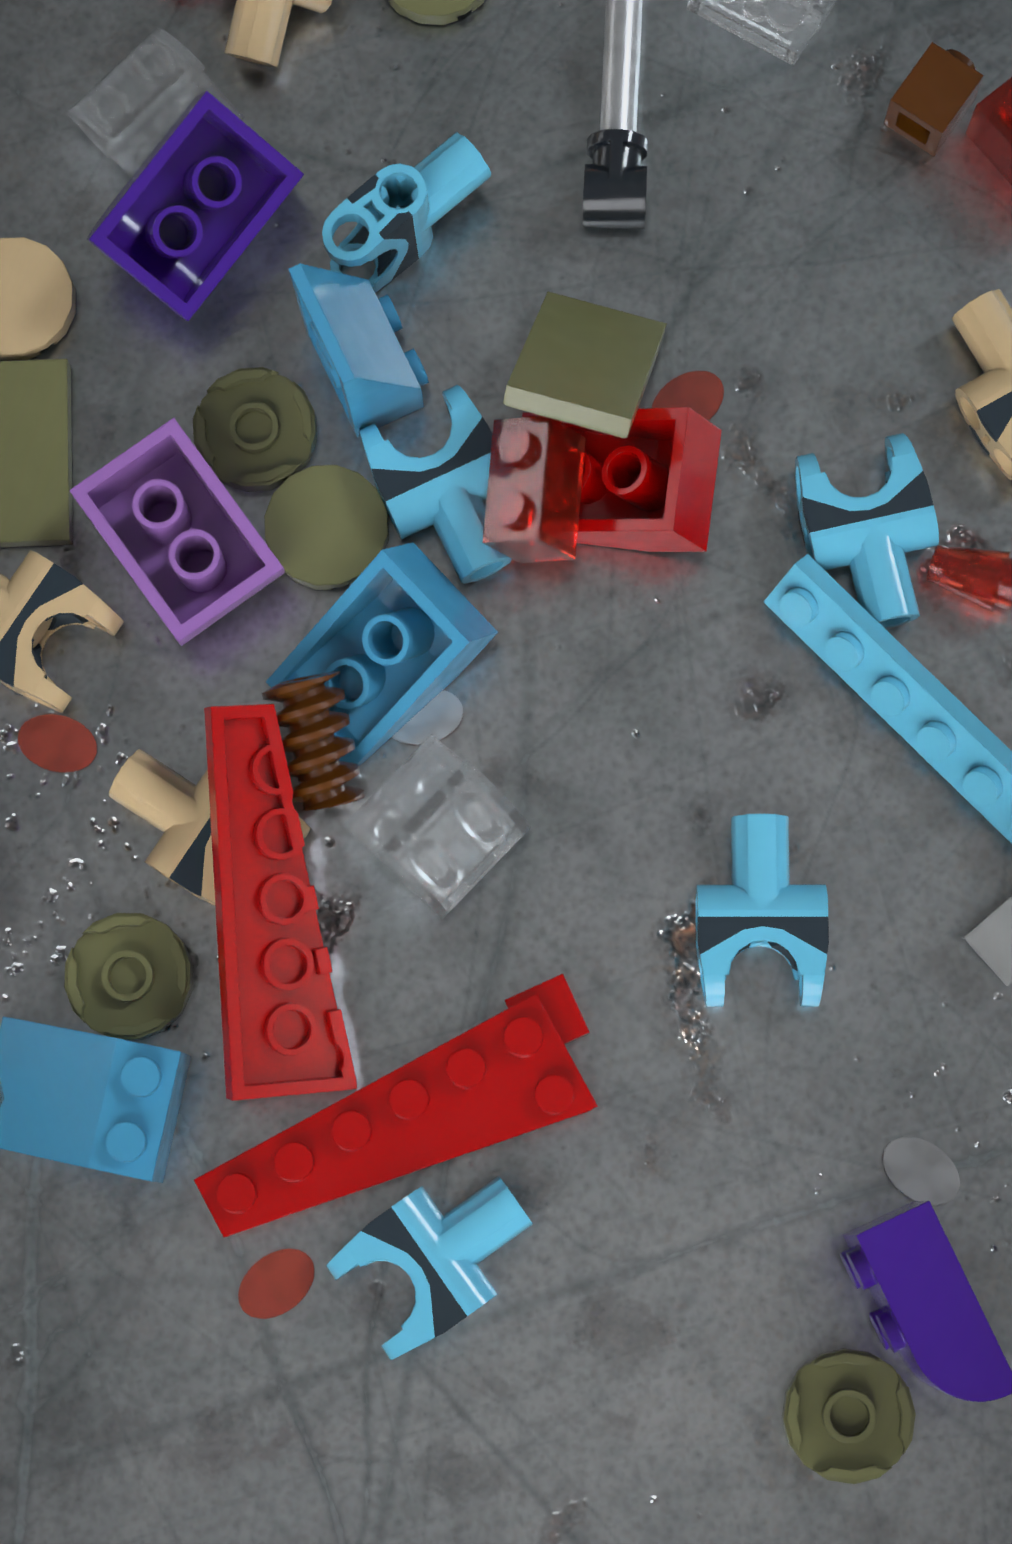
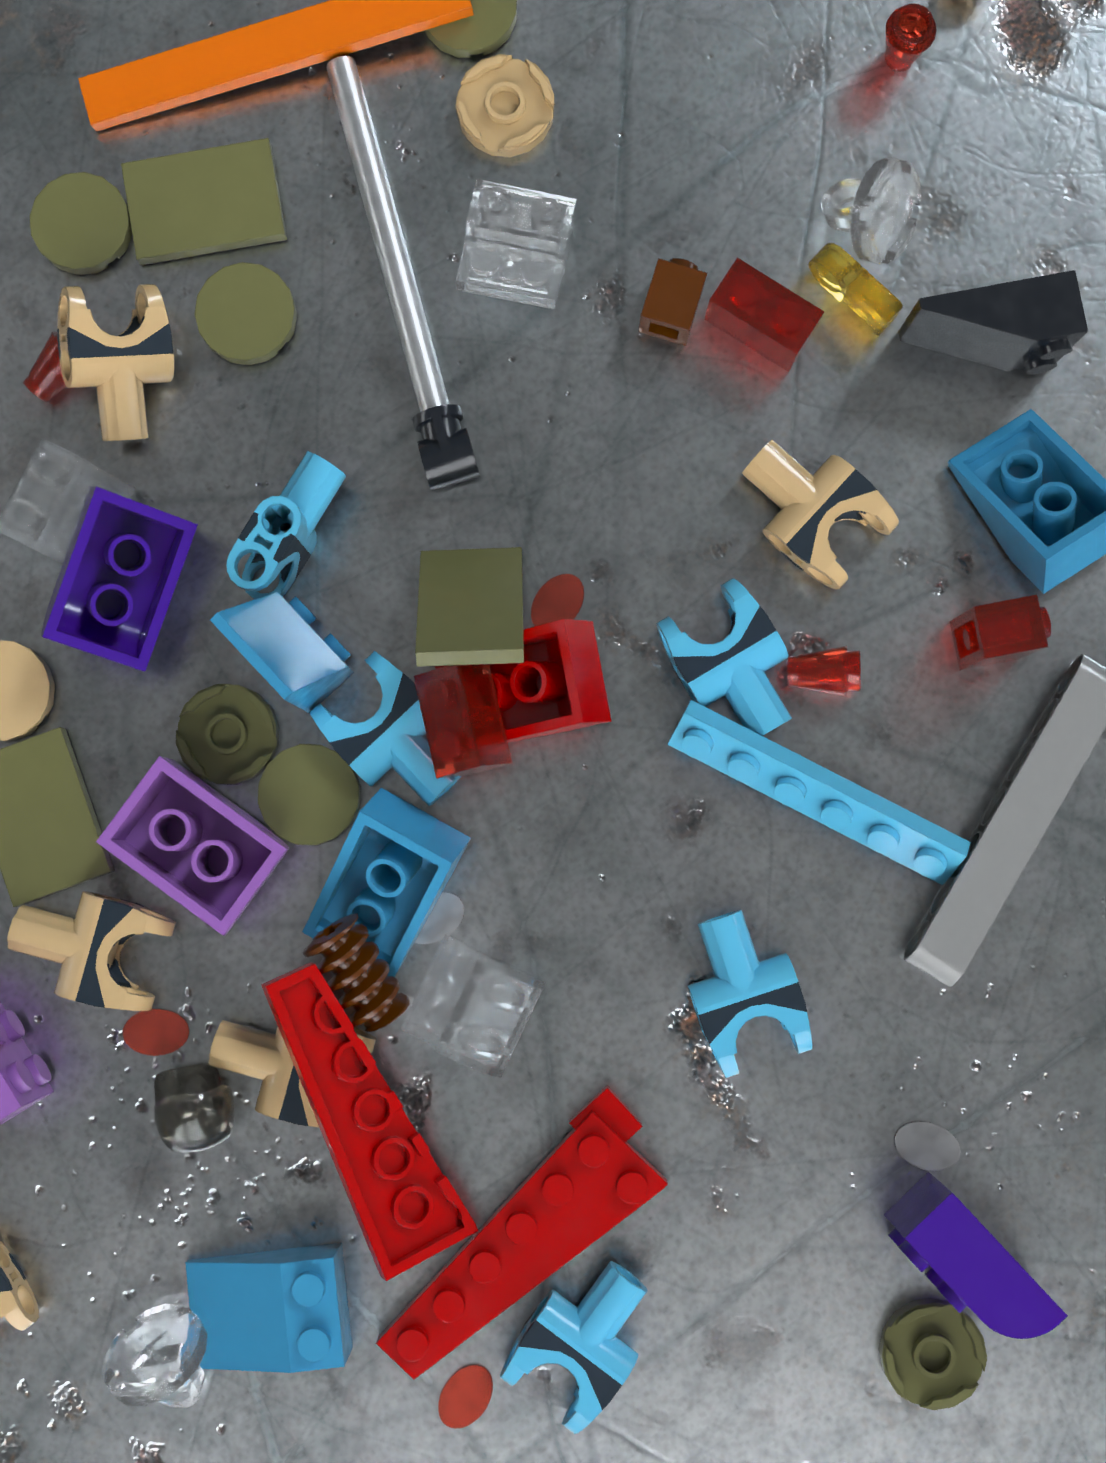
camera: 20 degrees left, 5 degrees up
olive tile [64,913,193,1040] -> none
none -> clear smoke helmet [154,1063,235,1153]

